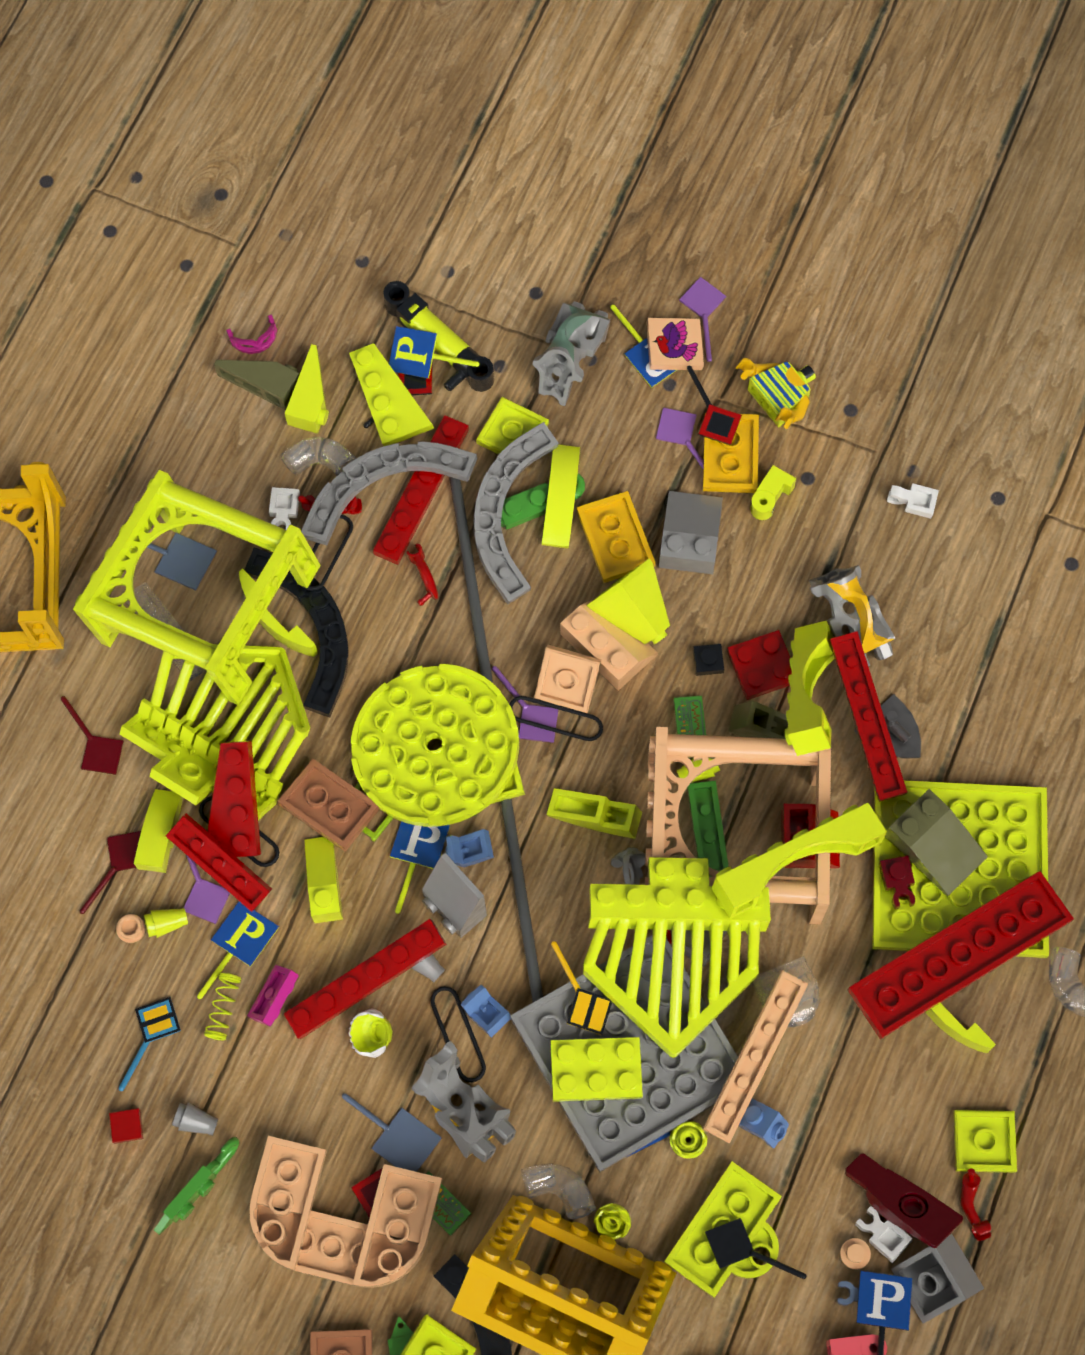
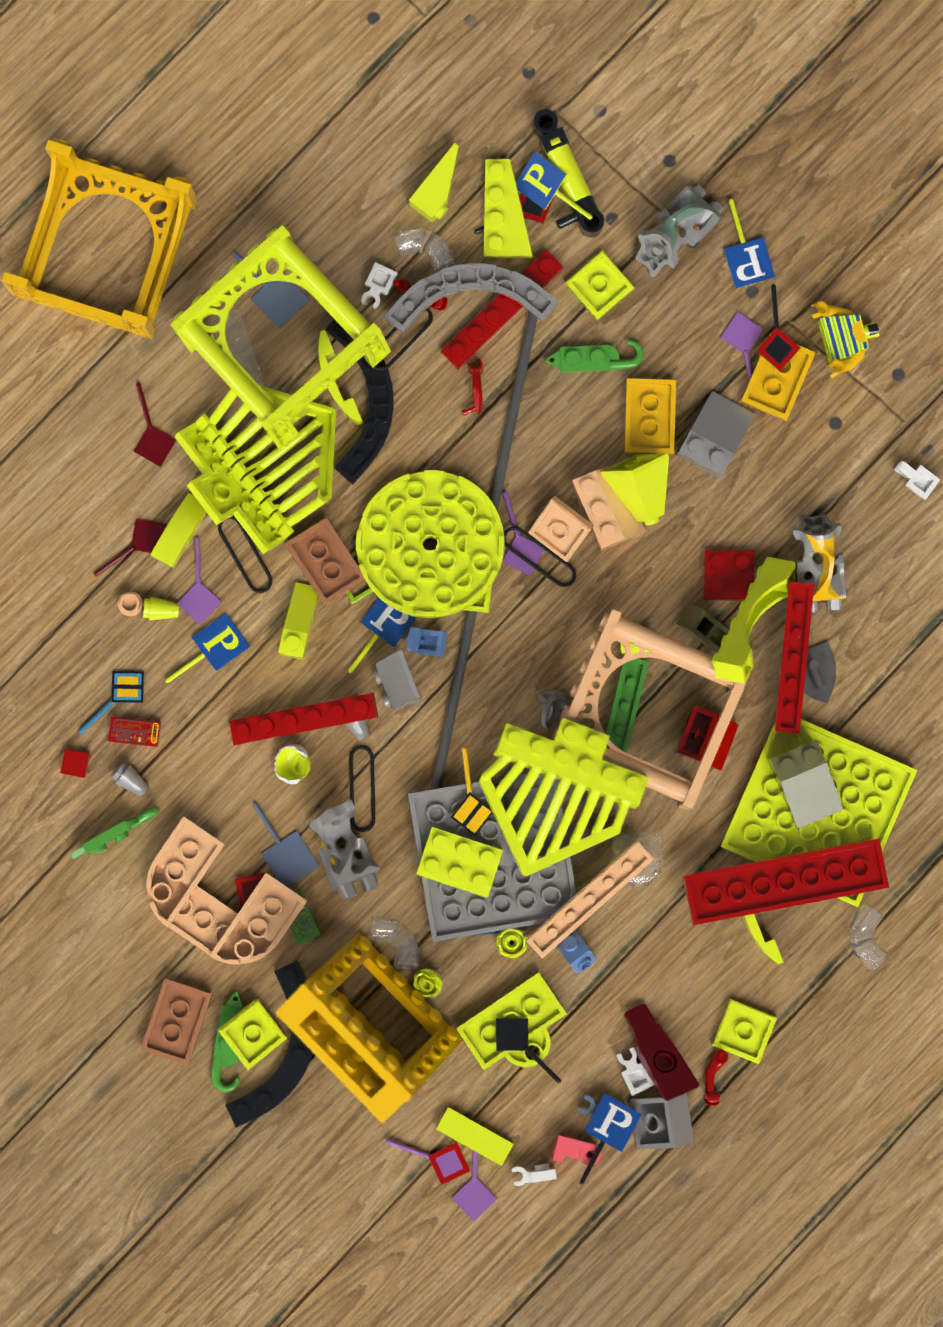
camera: 20 degrees right, 15 degrees up
red plate [166,813,272,912] -> none
neon yellow piece [204,973,242,1041] -> none
red wing [208,741,261,857] -> none
olive slope [214,360,299,410] -> none
dark pink helmet [226,314,278,354] -> none
dark pink plate [247,965,299,1027] -> none
medium blue bracket [461,985,510,1038] -> none
light grey plate [473,422,559,605] -> none
neon yellow slope [542,445,580,548] -> none
neon yellow slope [547,788,642,839] -> none
light nougat tile [646,318,704,370] -> none
bright green tile [674,696,706,735] -> none
medium lavender piece [679,277,726,362] -> none
black plate [693,644,724,676] -> none
neon yellow arch [712,803,887,918] -> none
neon yellow leg [750,465,796,520] -> none
light nougat plate [840,1238,871,1270] -> none
dark red plate [879,856,915,910] -> none
none -> red tile [108,717,161,747]

